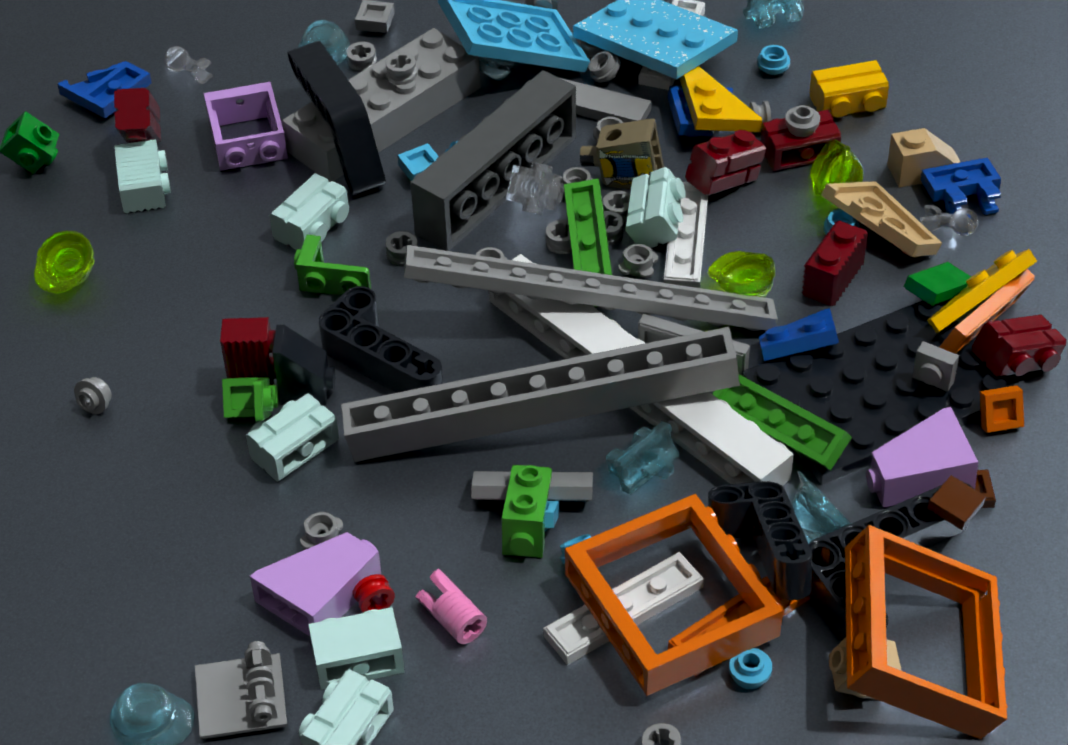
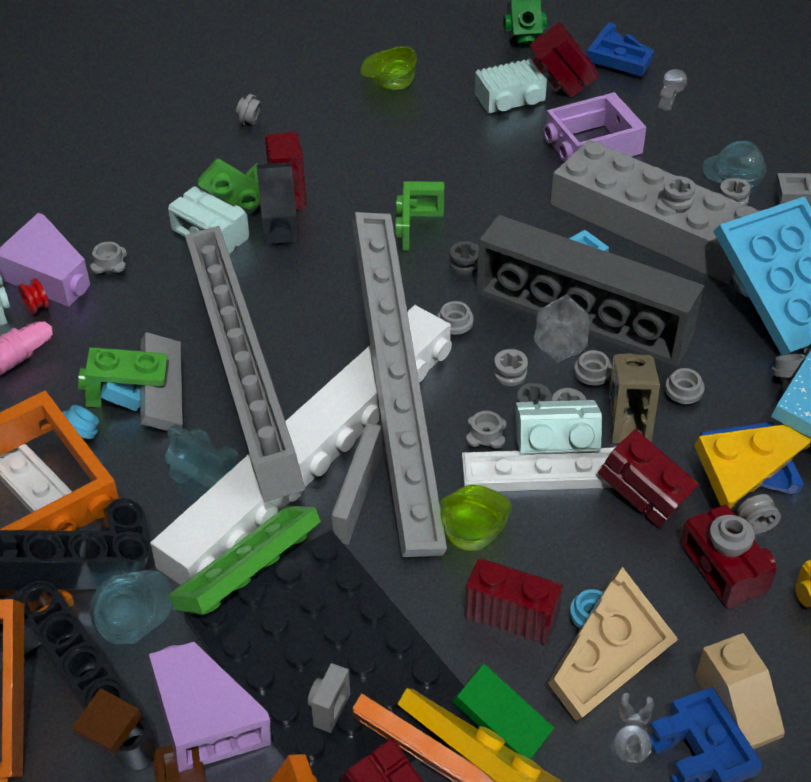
camera: 80 degrees right, 0 degrees up
light aqua brick [269,173,349,250] -> none
black beam [287,40,386,196] -> none
black beam [319,286,443,393] -> none
light grey tile [561,78,651,123] -> none
bright green plate [564,178,612,307] -> none
blue wing [759,308,839,361] -> none
clear neon green hat [811,139,864,196] -> none

